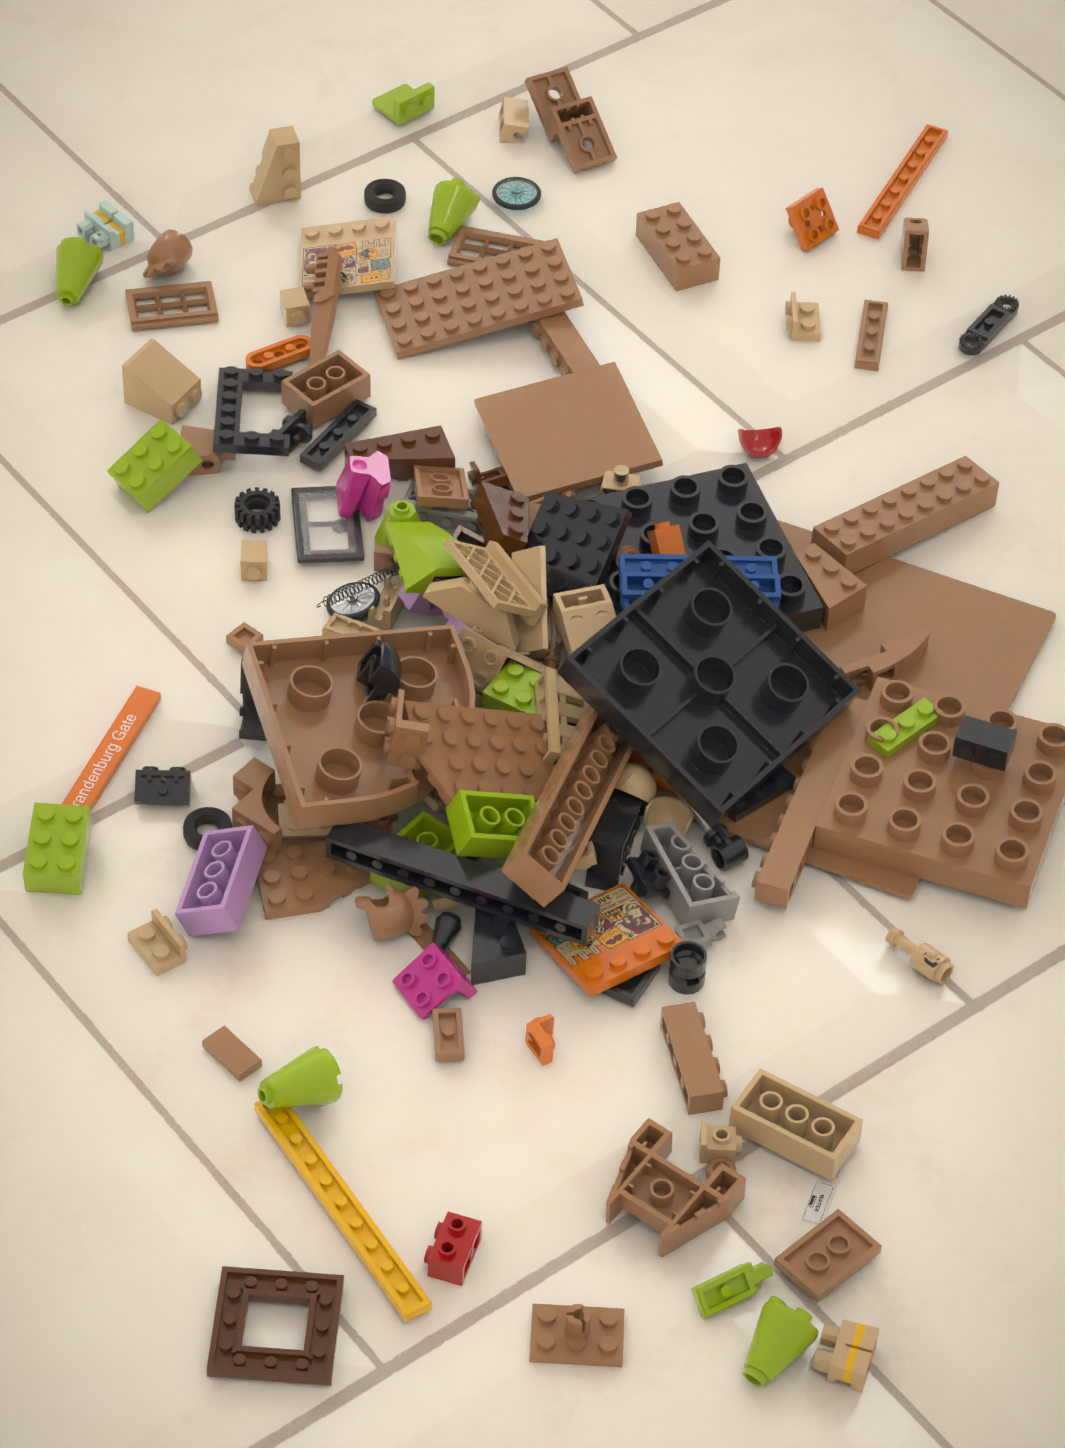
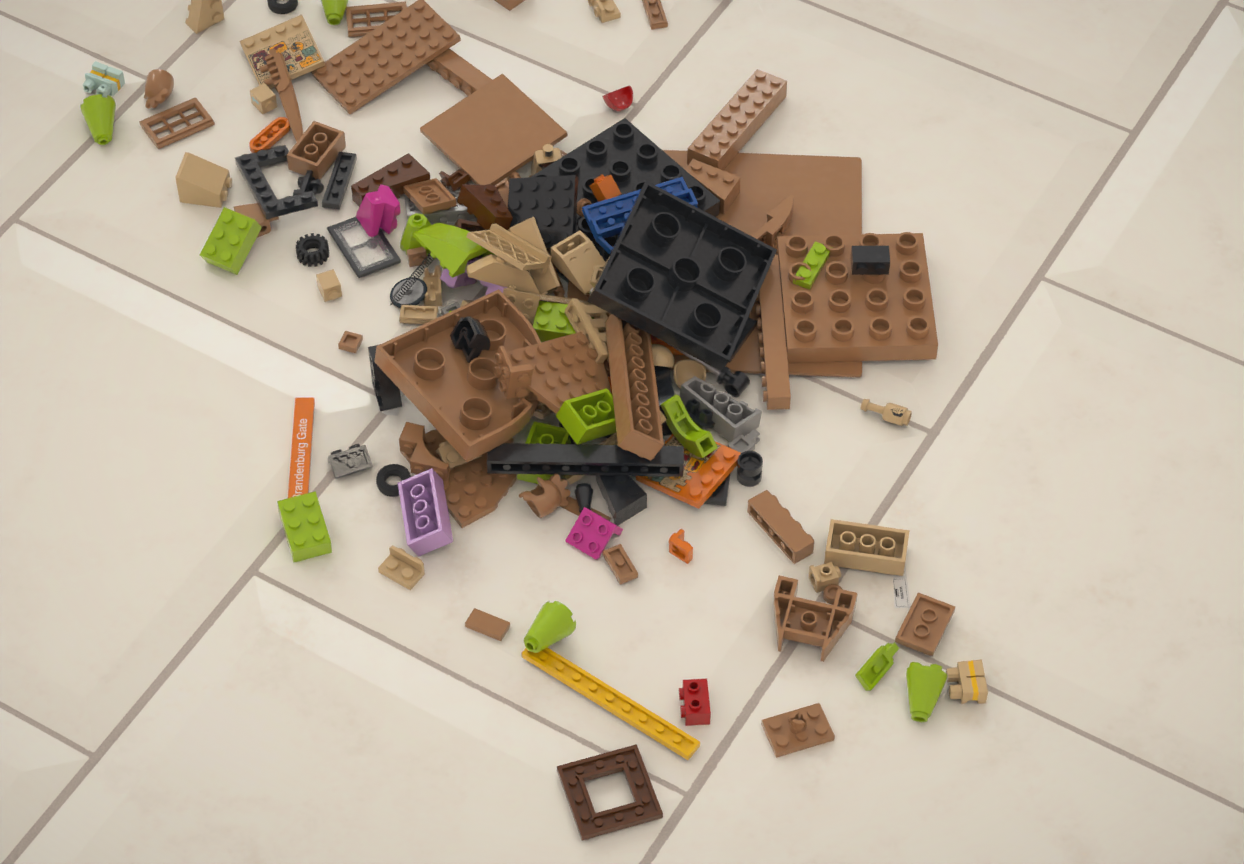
camera: 20 degrees left, 5 degrees up
none -> lime arch [660,395,718,458]

